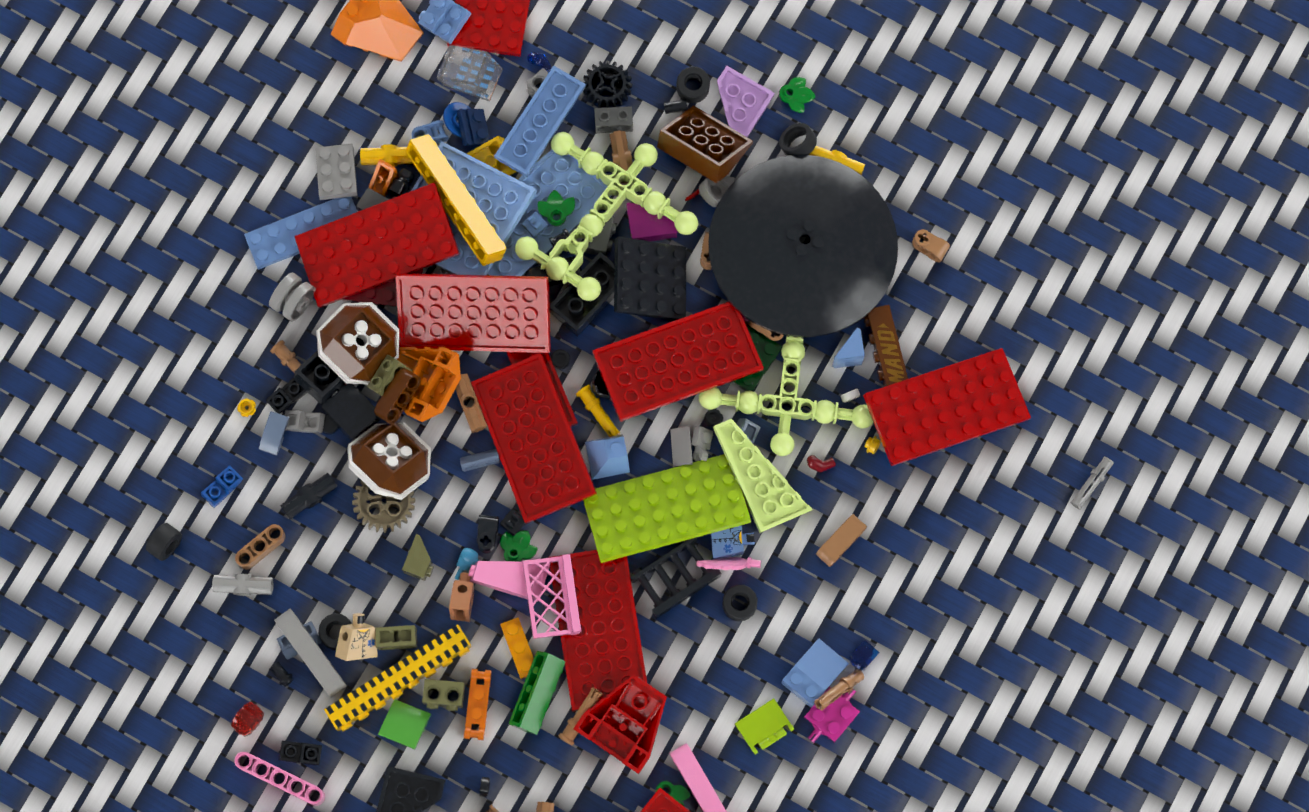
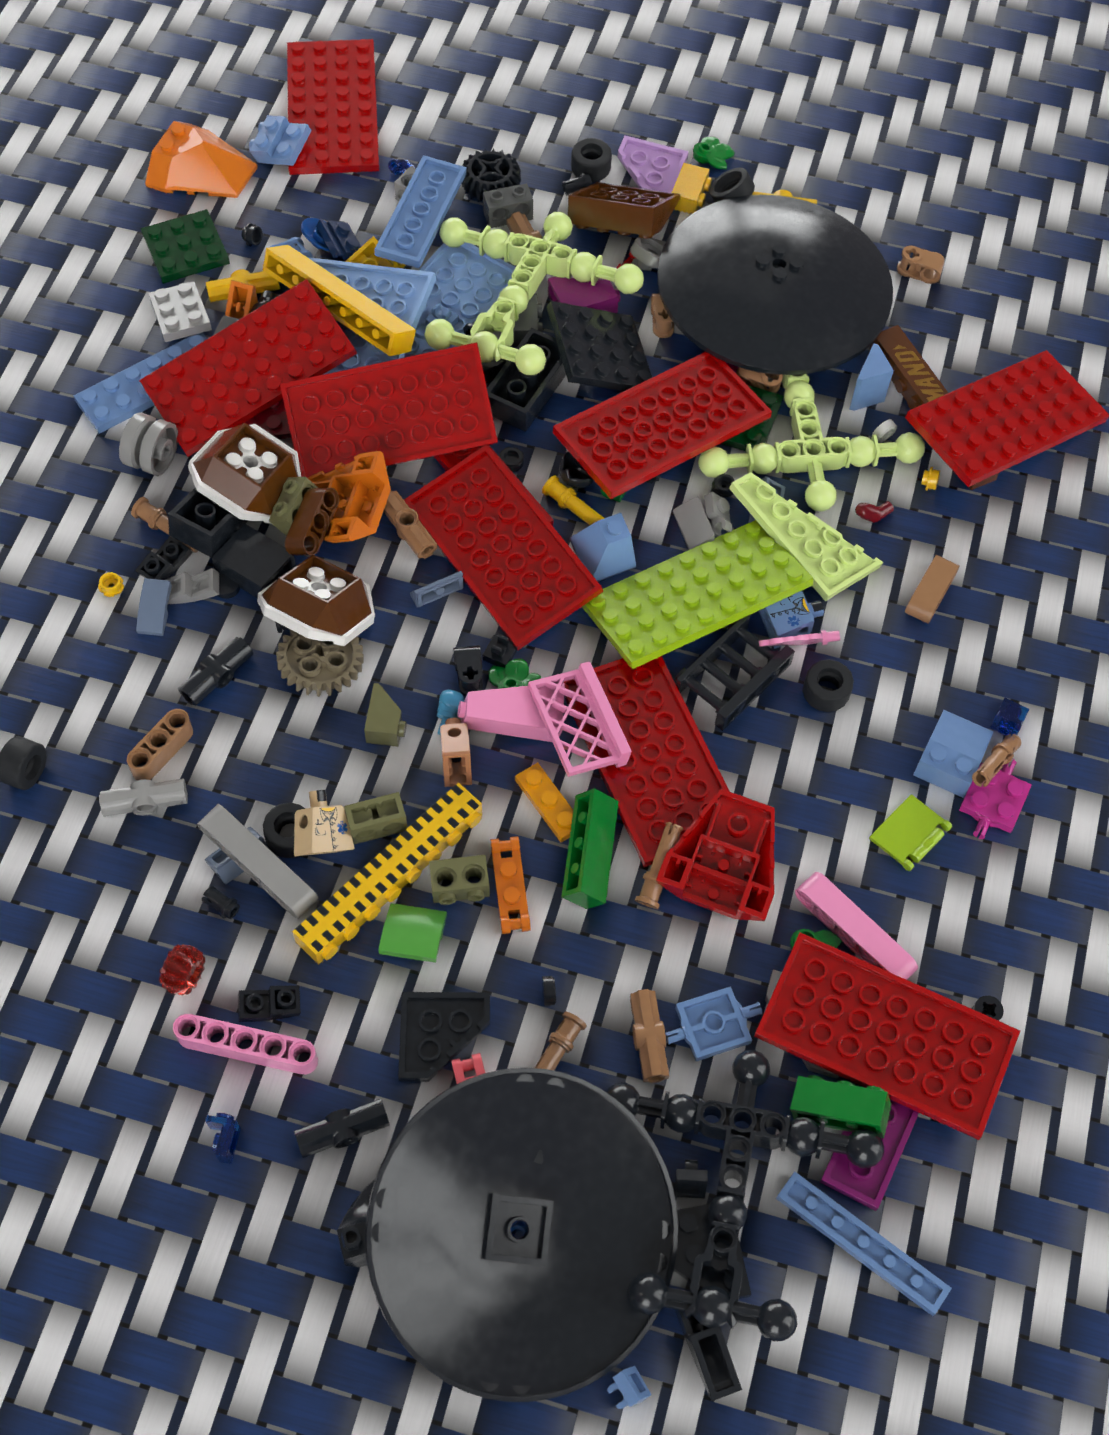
camera: 15 degrees left, 15 degrees down
blue slope [201,465,243,508] -> none
clear slope [437,45,503,101] -> none
green plate [537,190,575,226] -> none
none -> dark green plate [141,209,230,284]
none -> black plate [242,223,263,247]
none -> yellow brick [671,162,712,214]

